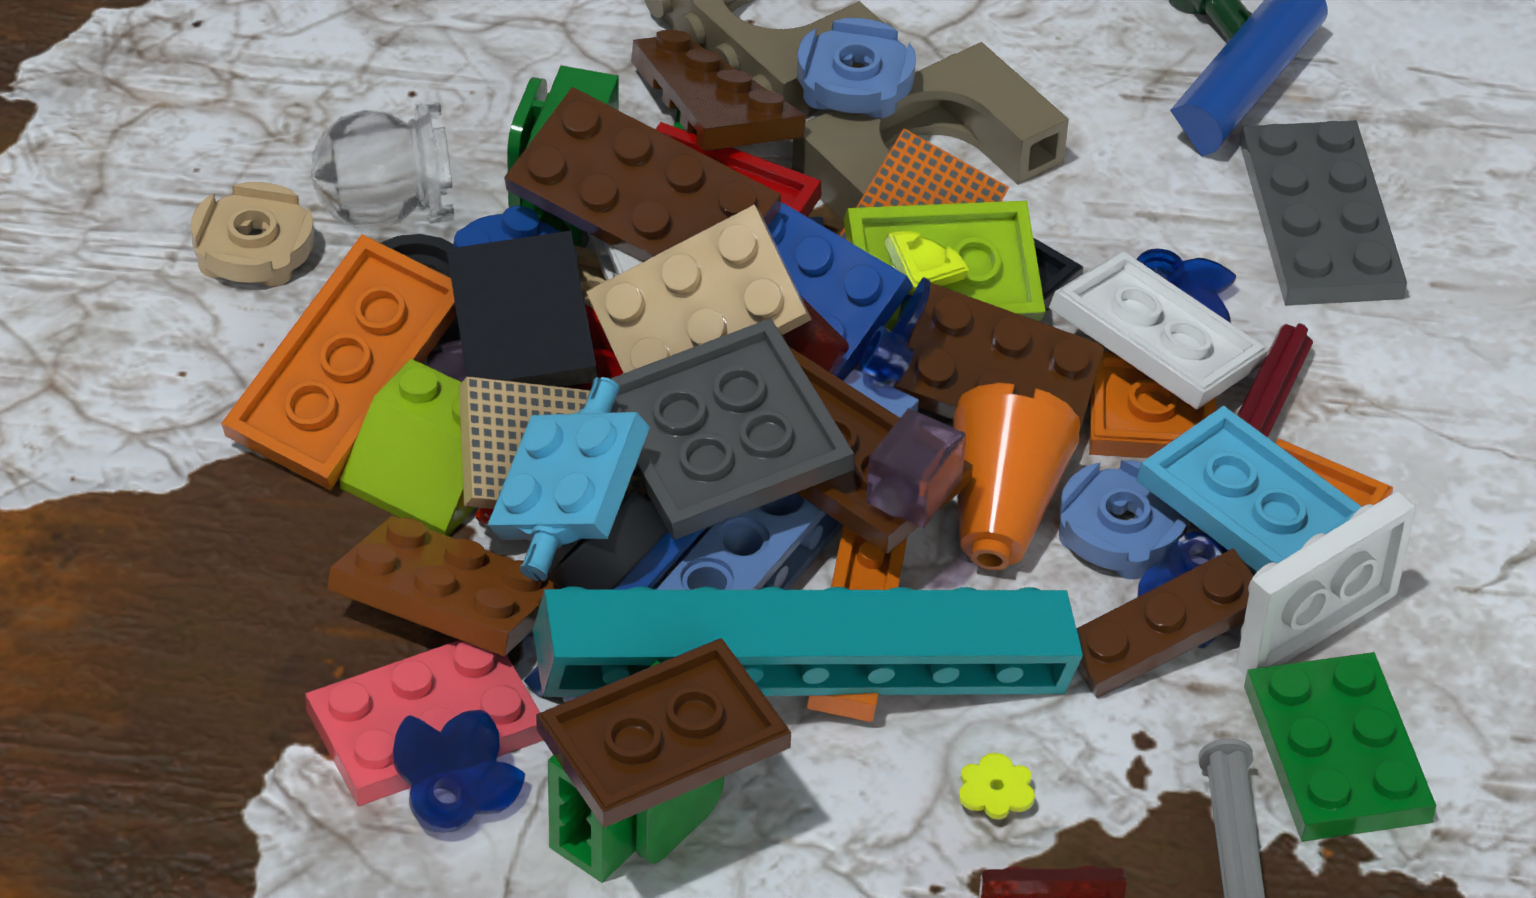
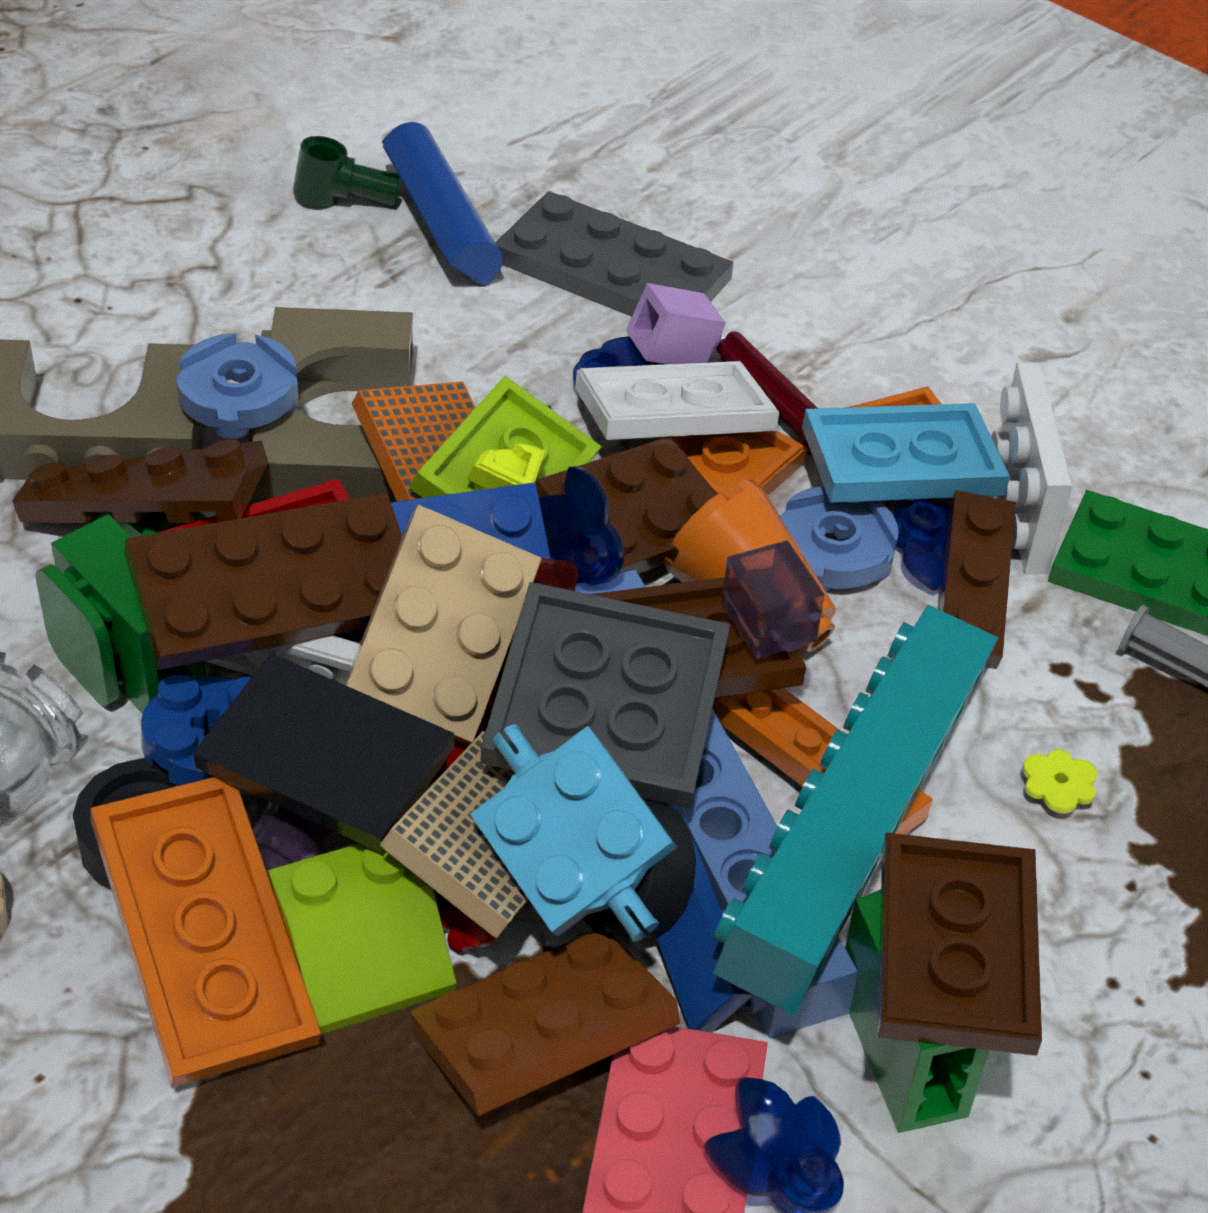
camera: 55 degrees left, 0 degrees up
none -> lavender brick [626,283,726,364]

